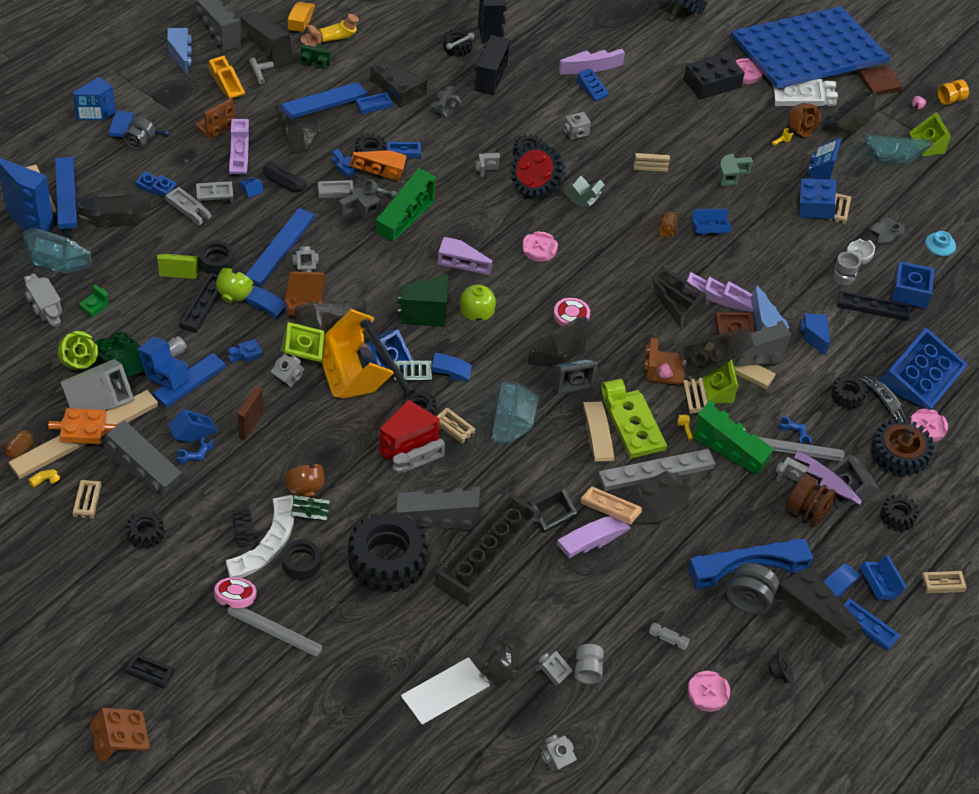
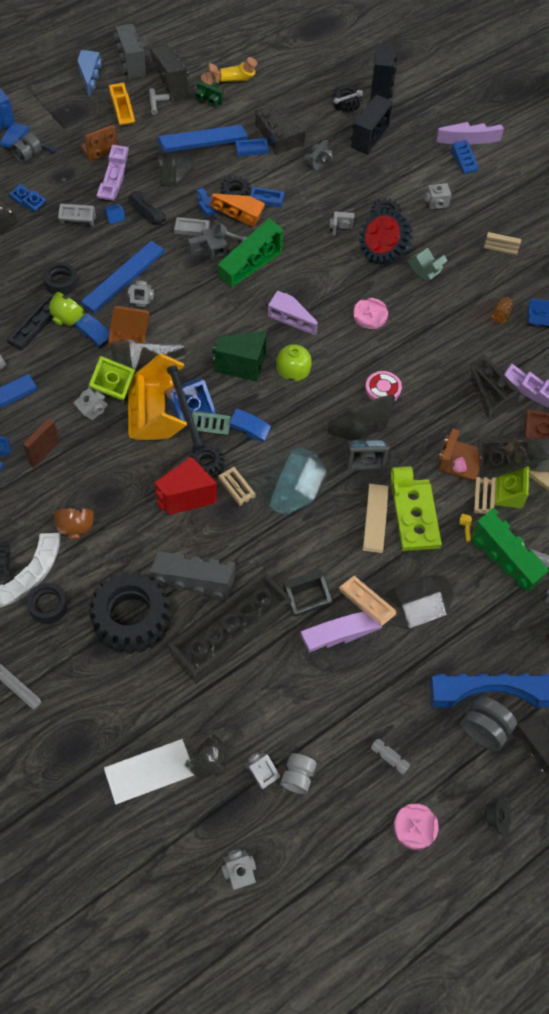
camera: 15 degrees right, 10 degrees up
lime slope [157,254,199,279] -> none
light grey hinge [165,187,211,225] -> none
blue plate [228,339,263,363] -> none
light orange slope [288,2,315,32] -> none
dark green hips [291,495,330,521] -> none
light grey hinge [393,439,445,473] -> none
light grey plate [598,449,715,491] -> none

